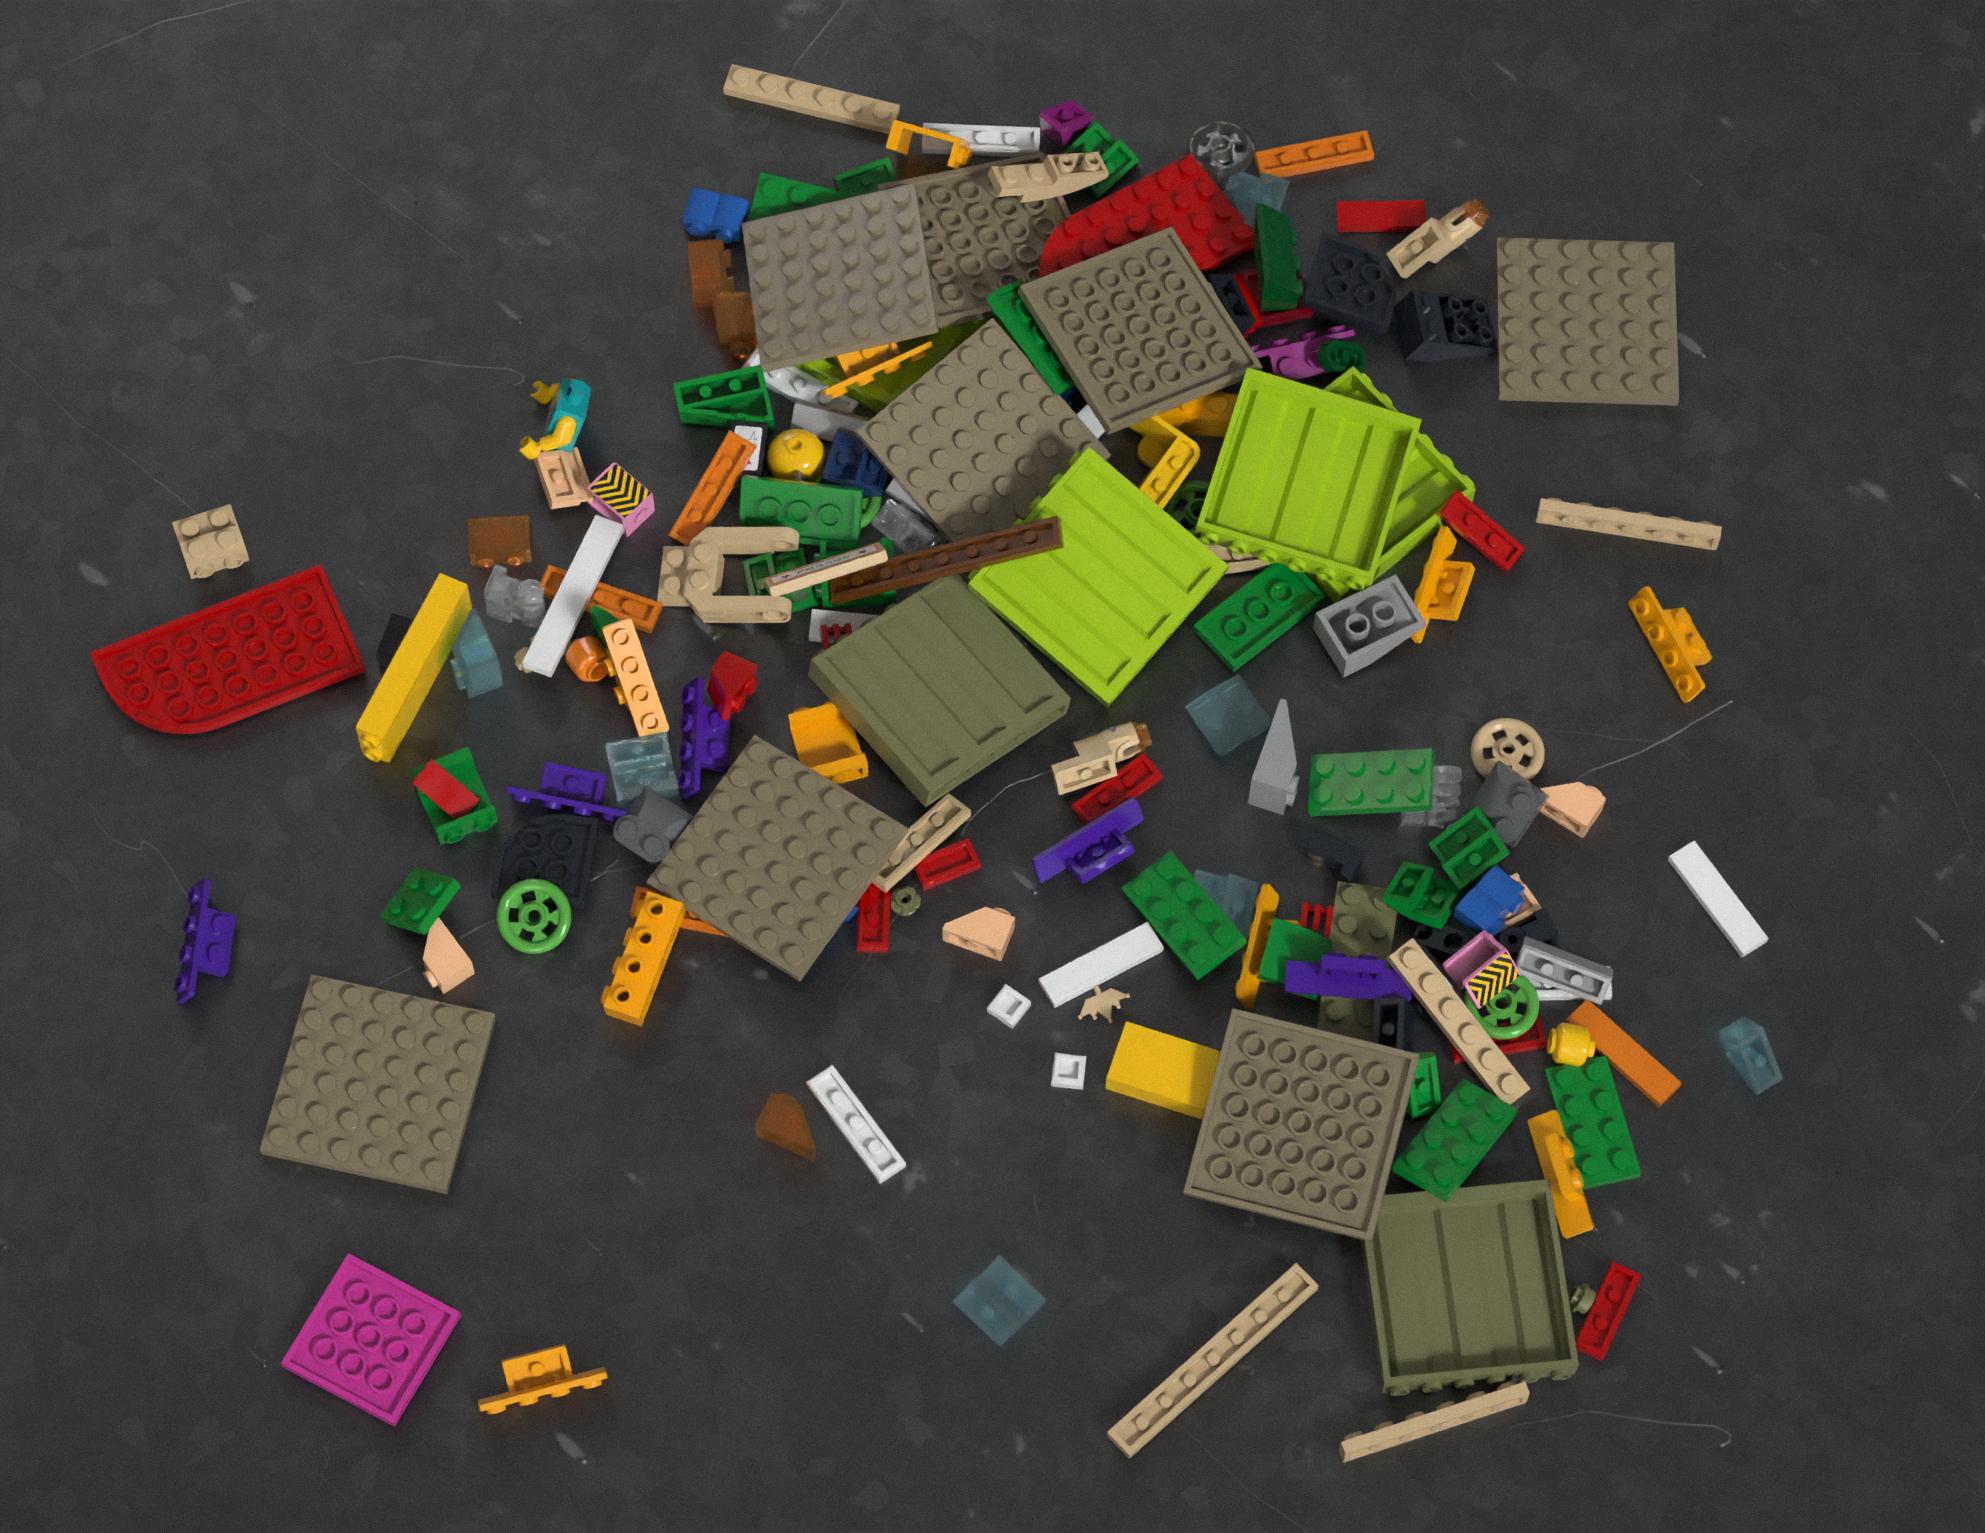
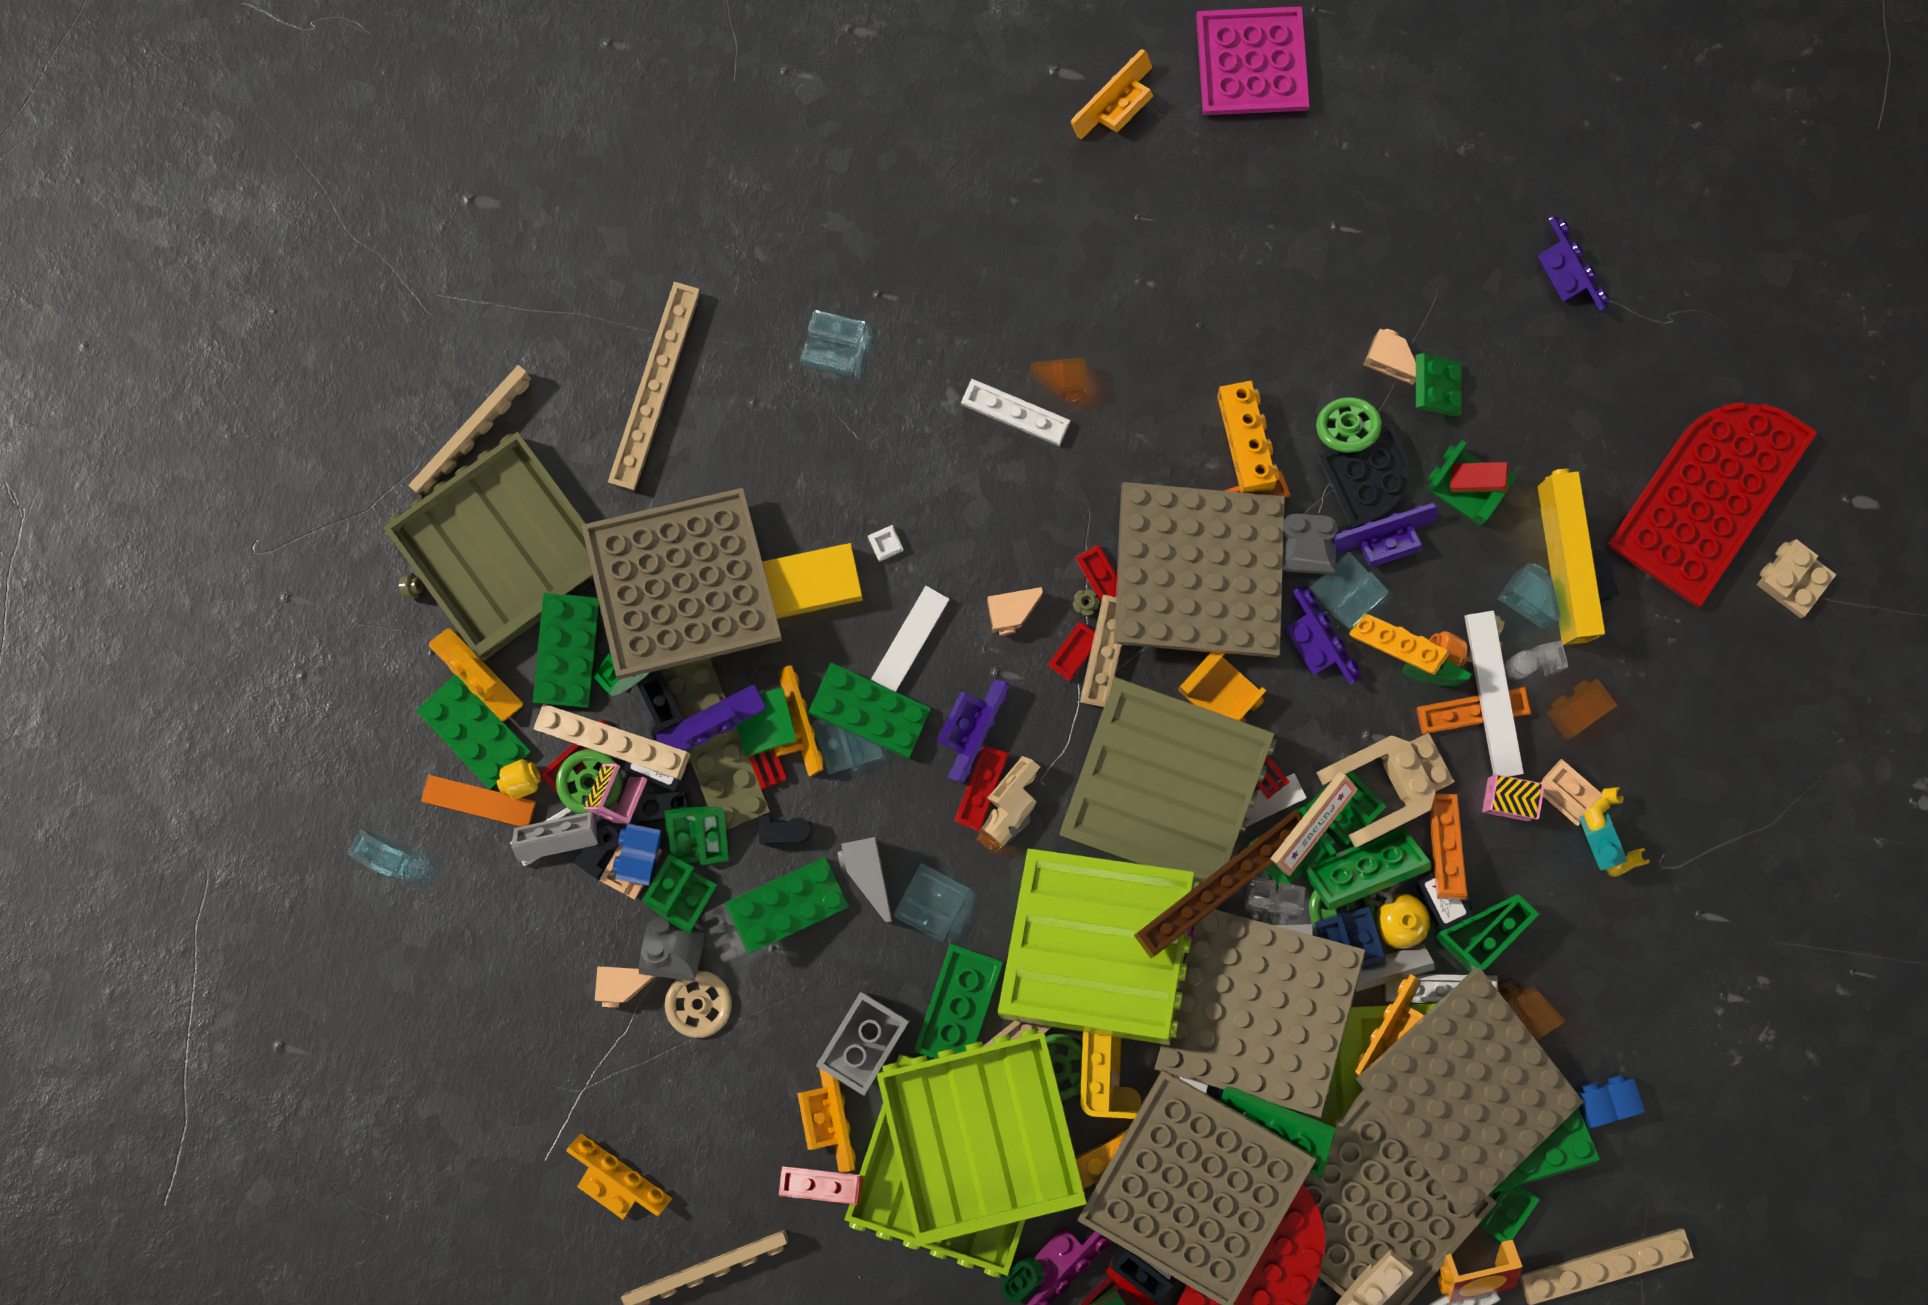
camera: 150 degrees right, 15 degrees up
dark tan plate [260,974,496,1194] -> none
clear orange brick [687,239,734,308] -> none
red slope [707,651,759,722] -> none
white tile [987,984,1031,1029] -> none
tan piece [1078,985,1130,1023] -> none
red tile [1575,1261,1642,1361] -> none
white tile [1668,841,1768,958] -> none

